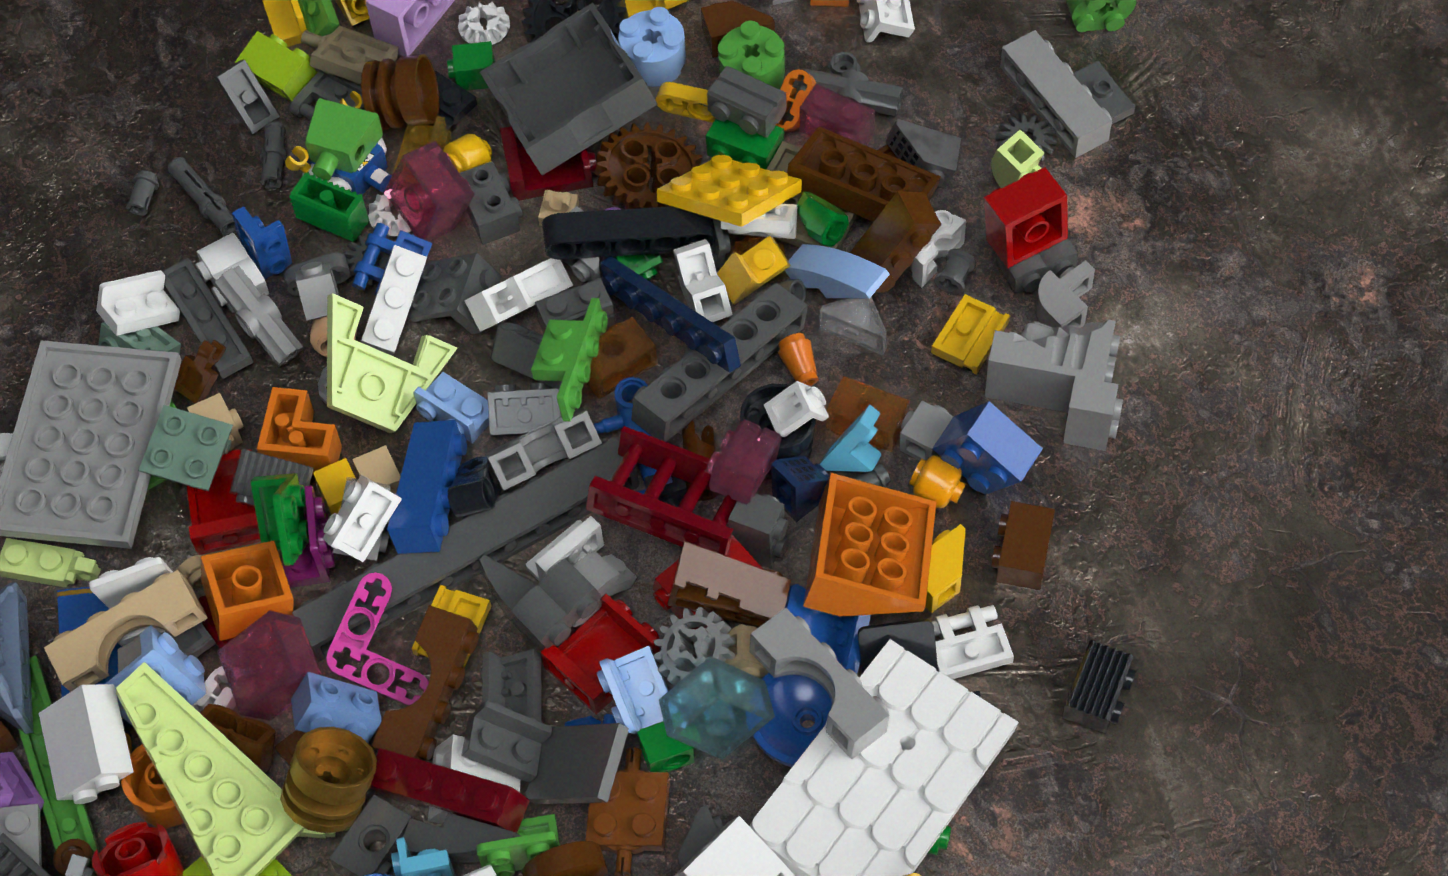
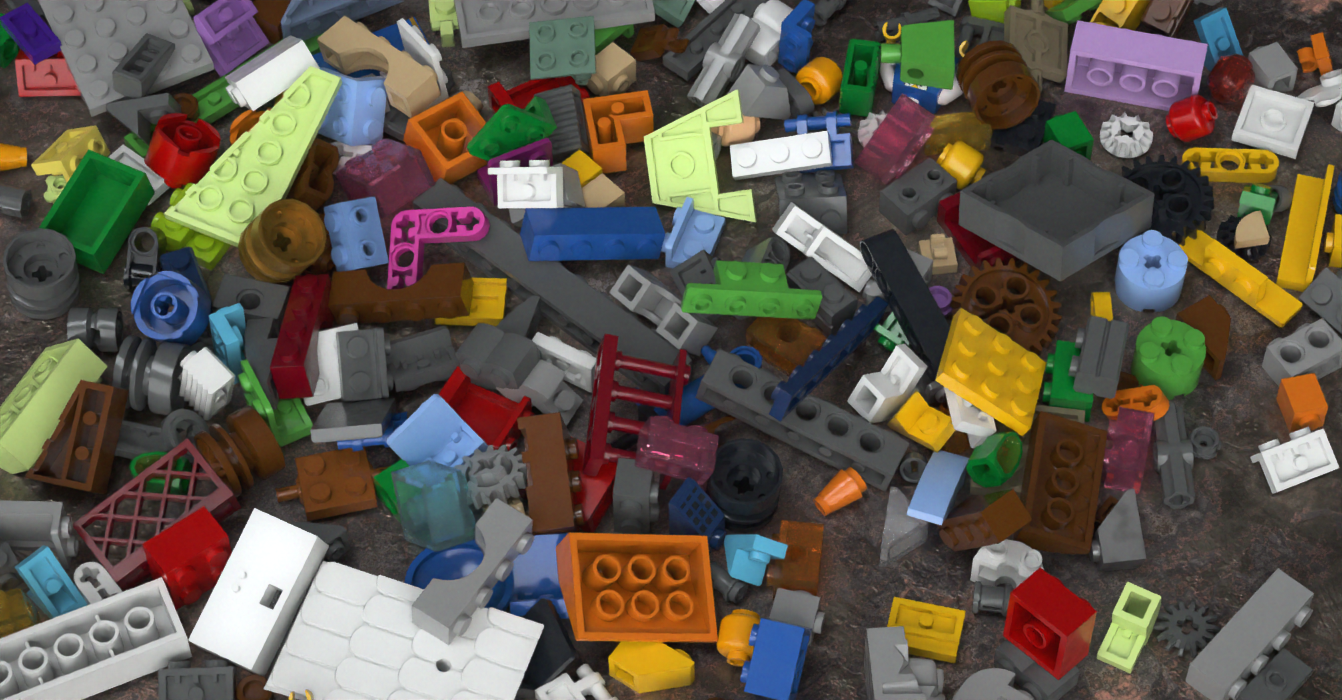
camera: 70 degrees right, 5 degrees down
black piece [448,457,501,518] -> none
white bracket [764,381,829,437] -> none
none -> light orange head [795,57,843,105]

